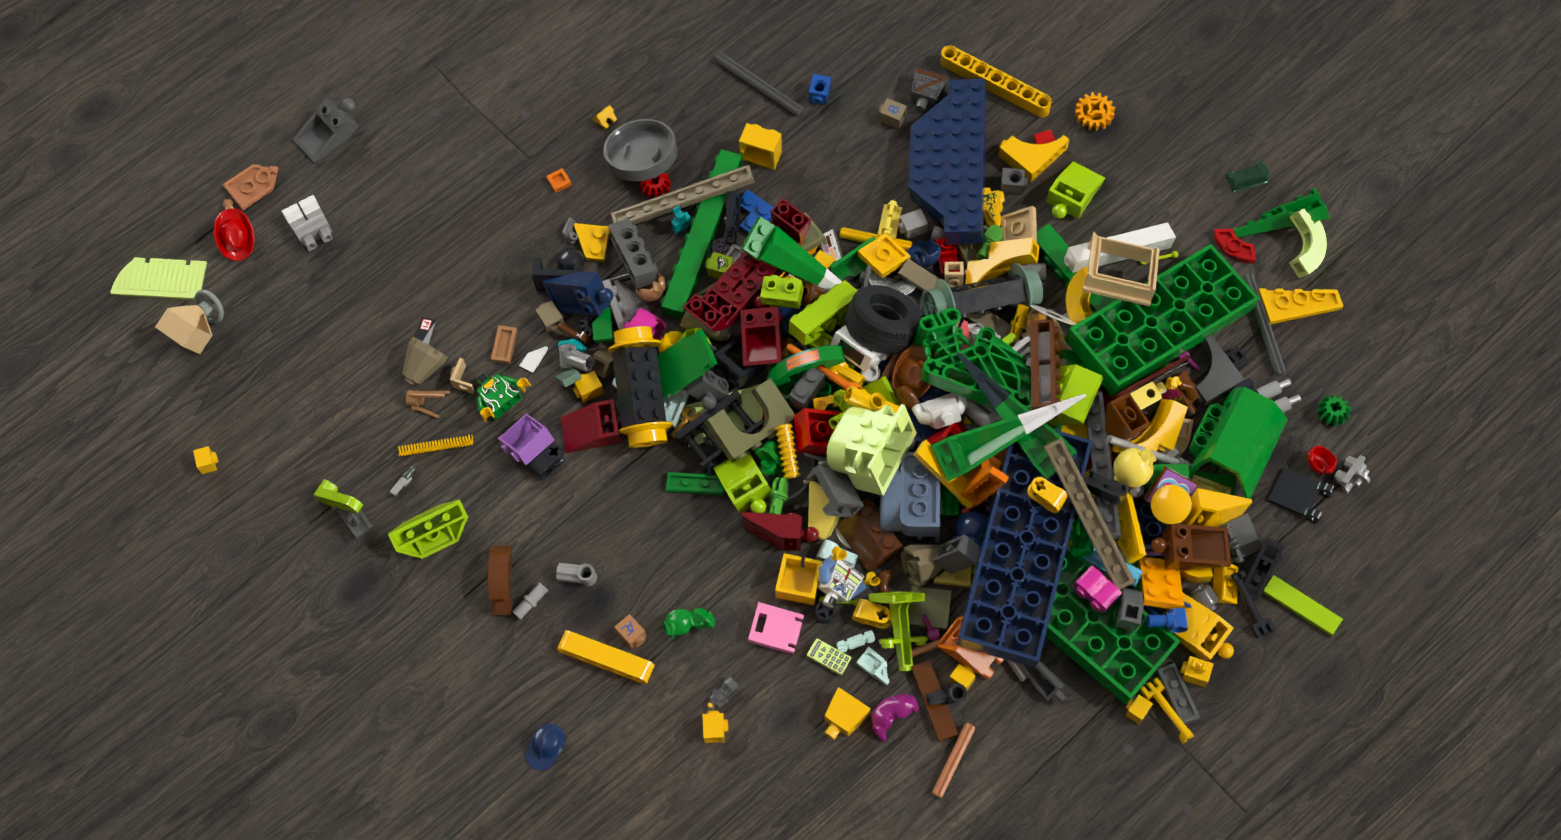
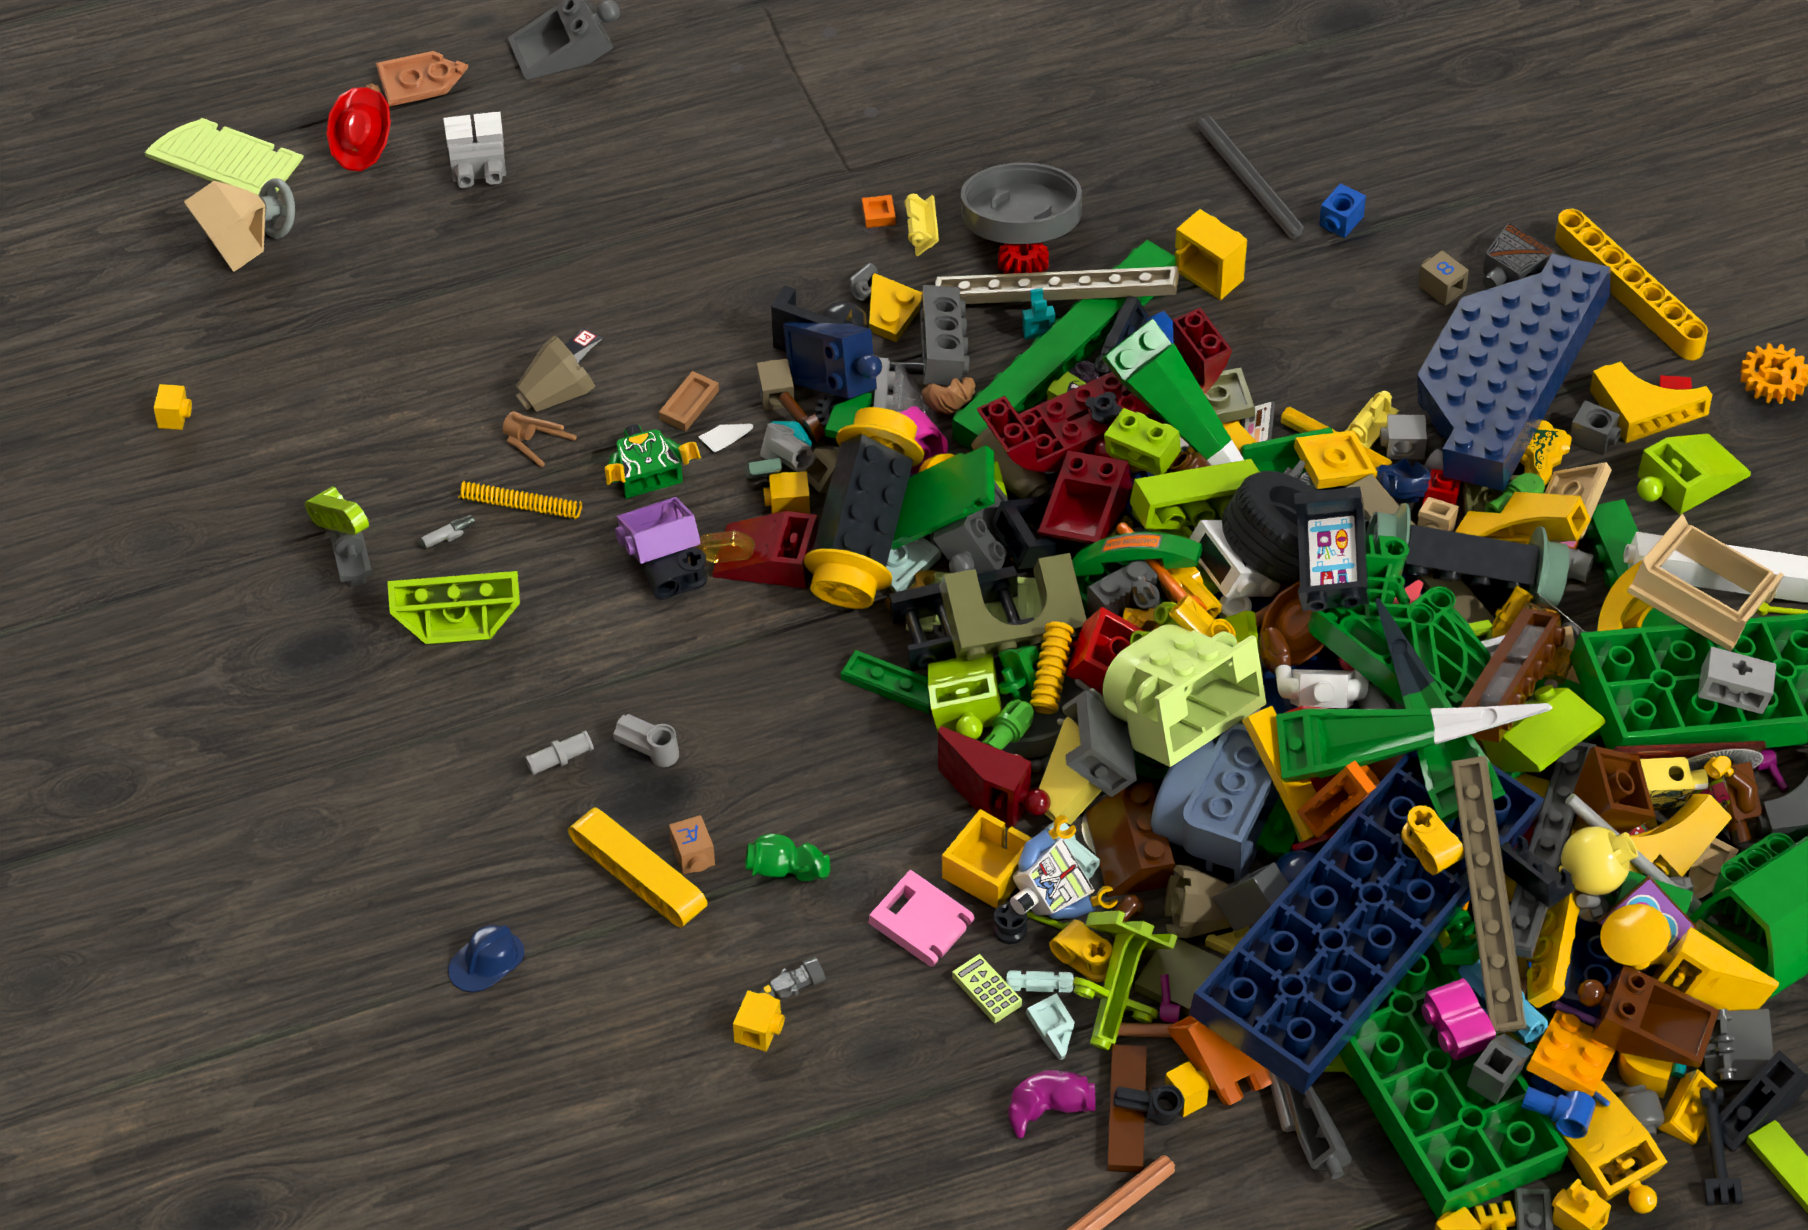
camera: 20 degrees right, 15 degrees down
tan bracket [450,358,475,394] -> none
reddish brown arch [488,545,513,615] -> none
yellow tile [592,105,617,129] -> none
yellow torso [824,687,871,740] -> none
none -> clear yellow tile [696,531,755,563]
none -> light yellow hinge [904,194,939,257]
none -> black plate [1085,392,1122,424]
none -> dark grey axle [1131,576,1162,611]
none -> black panel [1294,486,1369,611]
none -> light grey brick [1698,647,1776,714]

